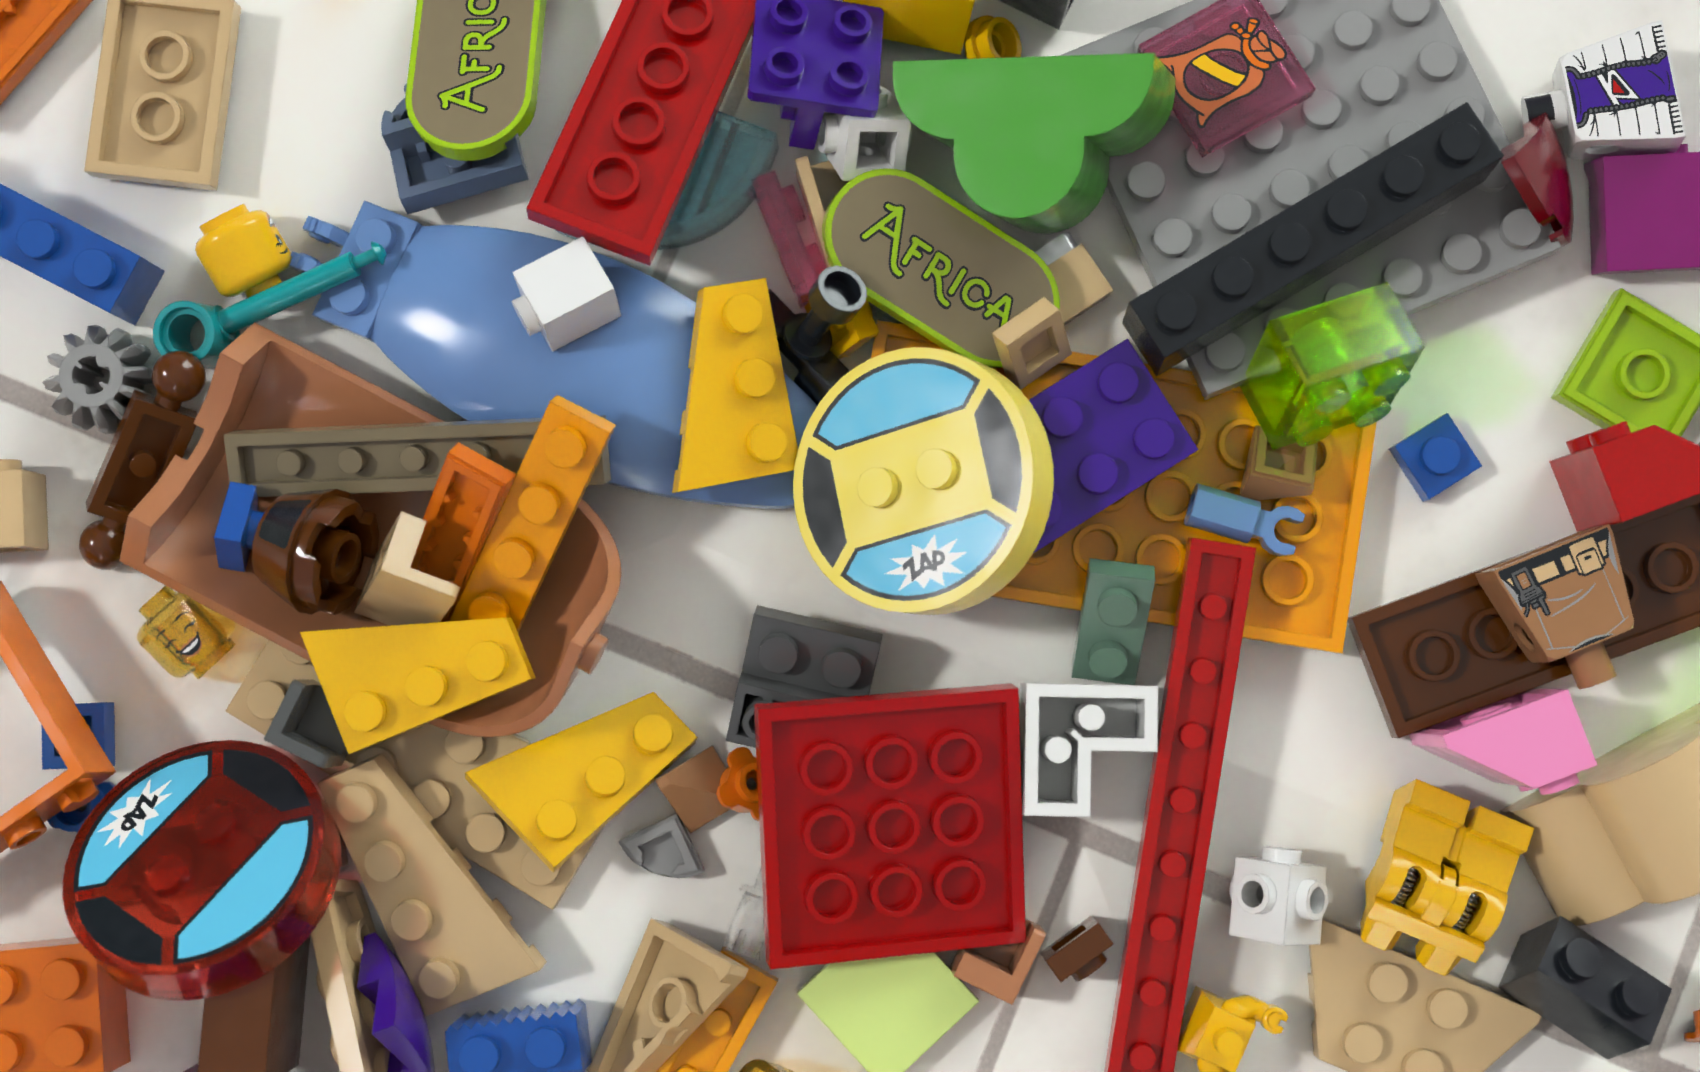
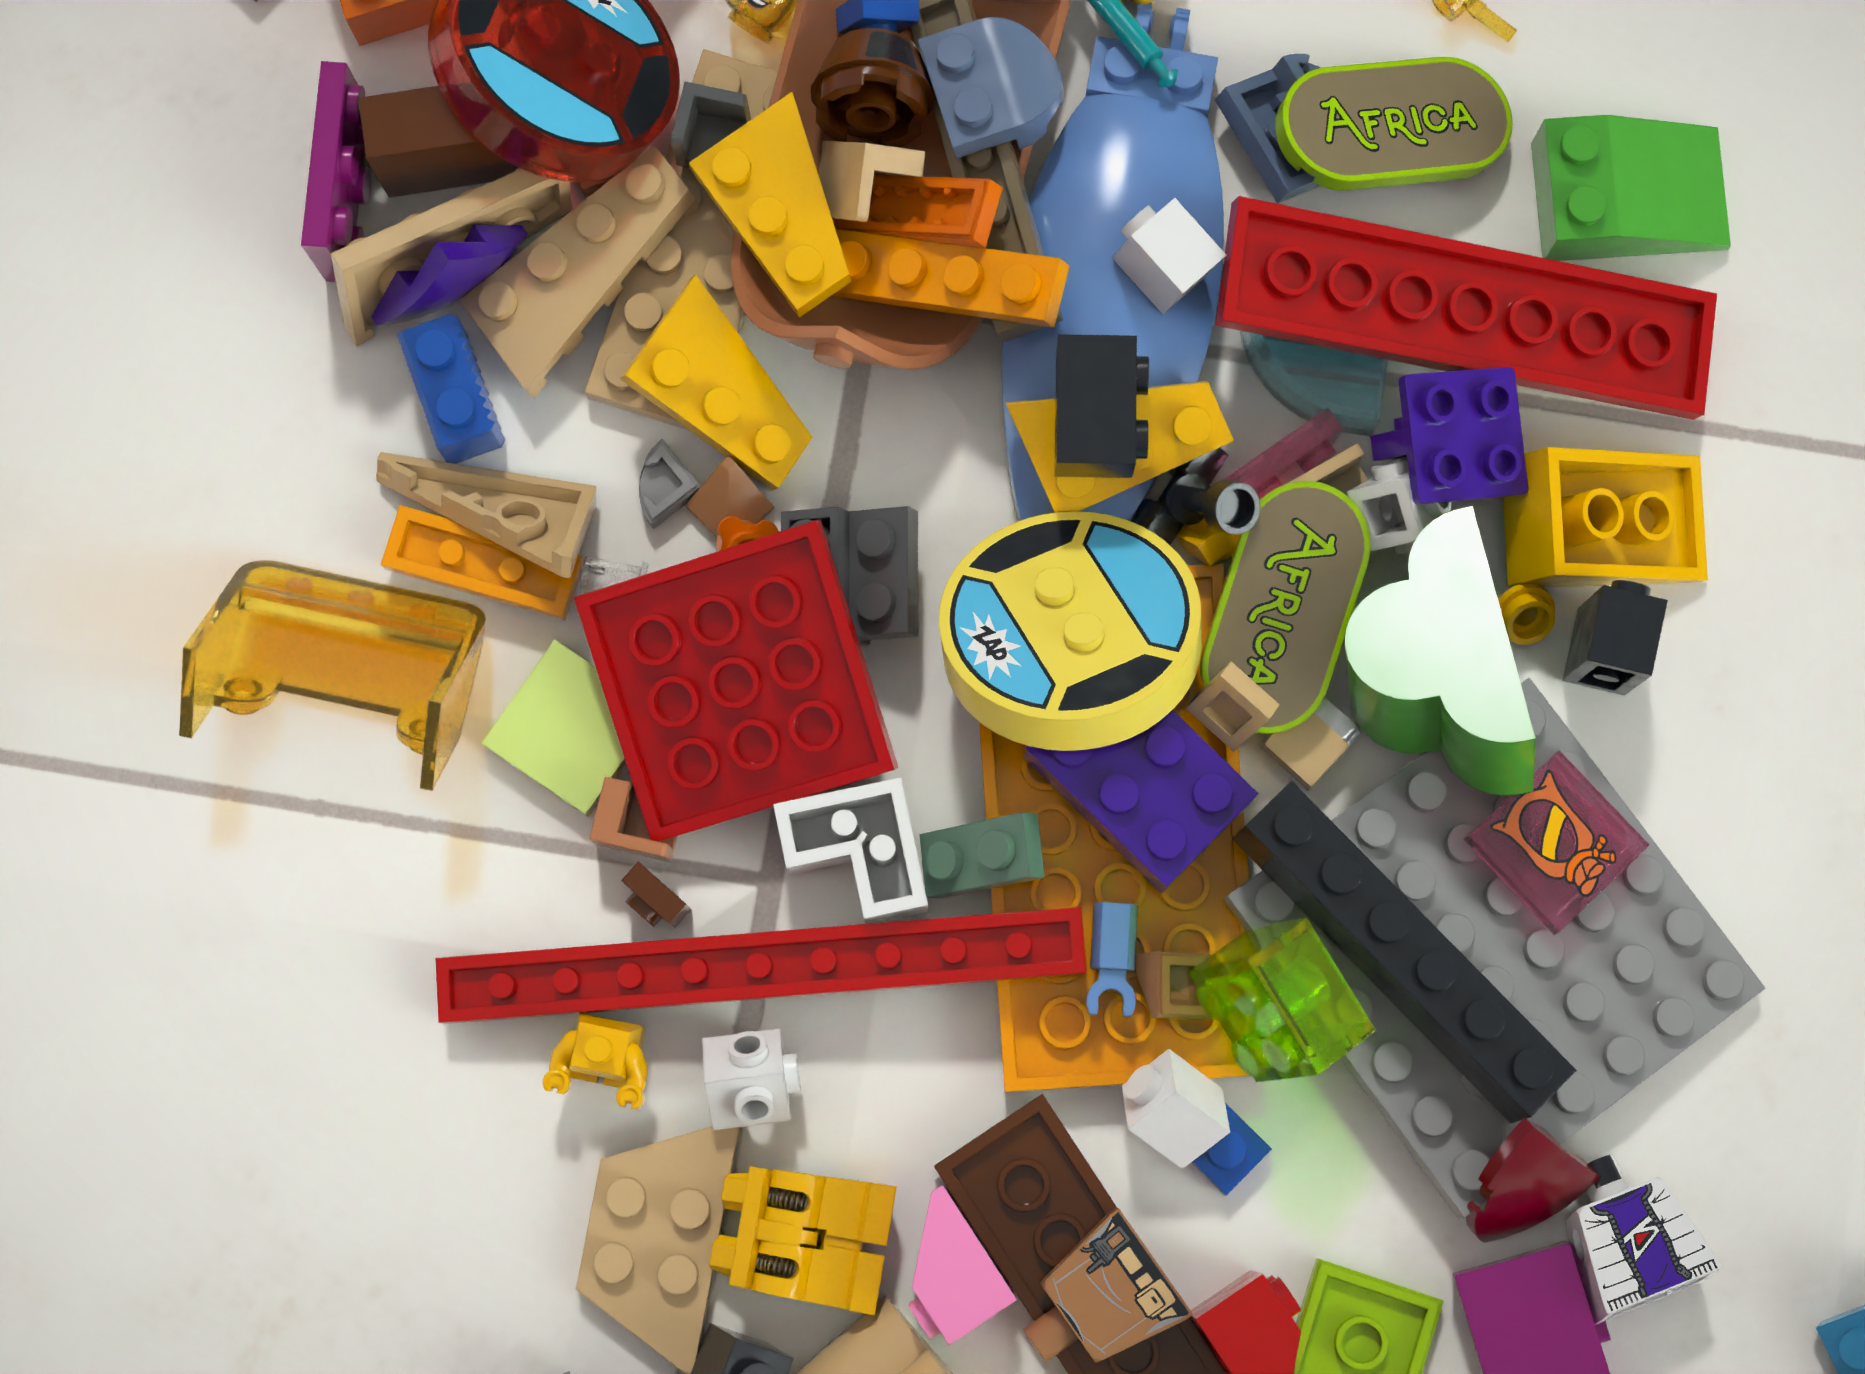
camera: 80 degrees right, 5 degrees down
none -> sand blue slope [918,17,1064,159]
none -> black brick [1054,334,1149,478]
none -> white brick [1122,1049,1230,1169]

